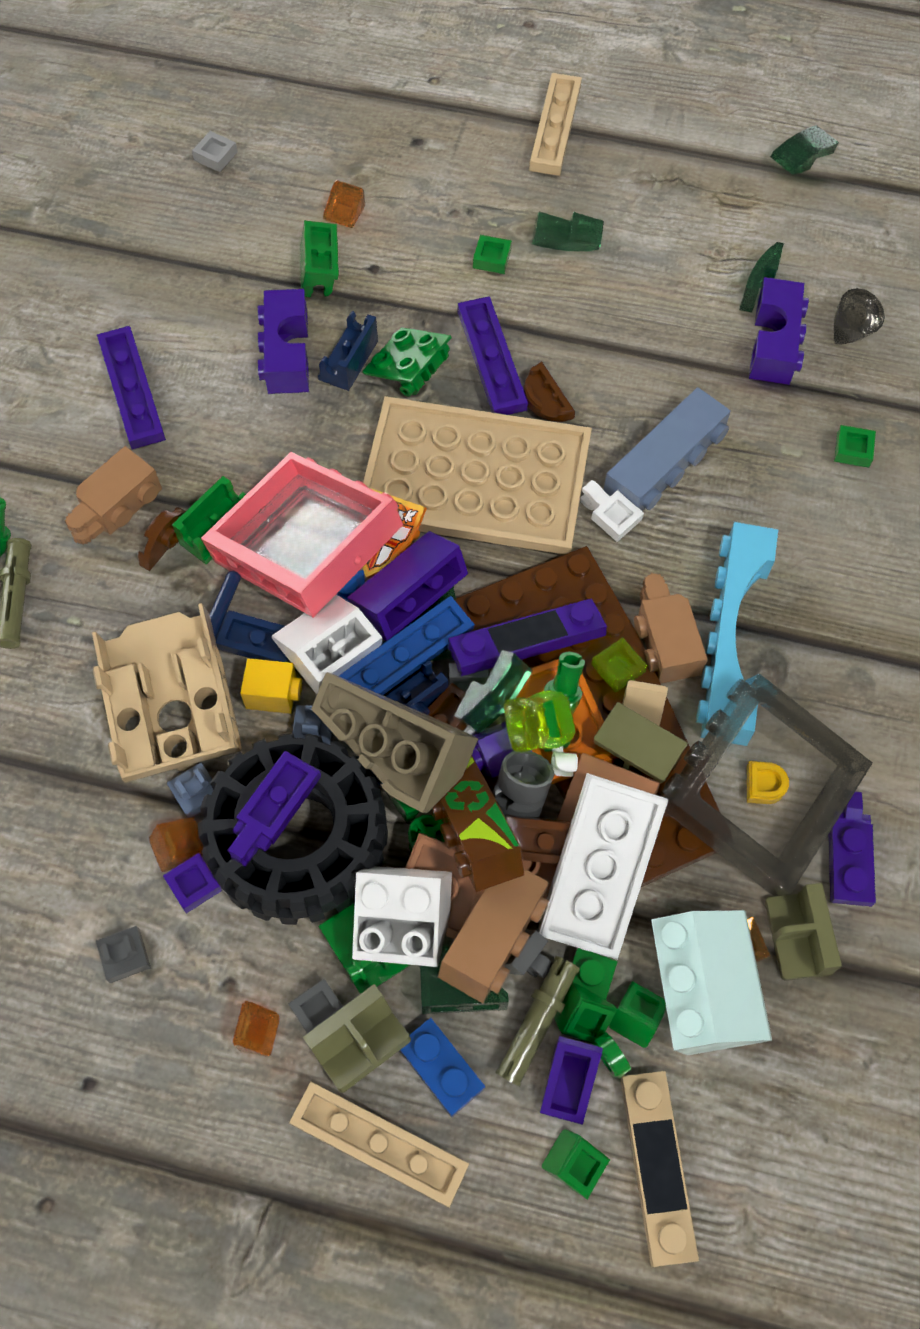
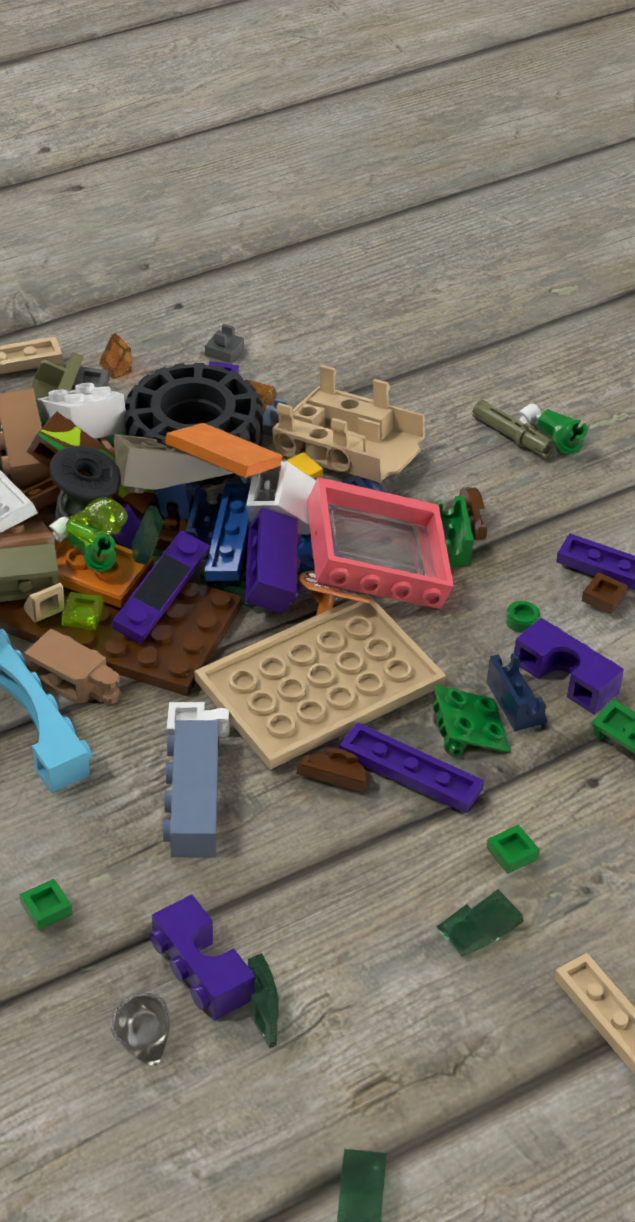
camera: 135 degrees right, 20 degrees down
medium nougat hinge [65,446,162,545] -> none
dark purple hinge [228,751,321,867] -> none
none -> black wheel [50,446,121,501]
none -> orange tile [165,423,283,478]
none -> green tile [505,601,540,633]
none -> reddish brown plate [582,573,628,614]

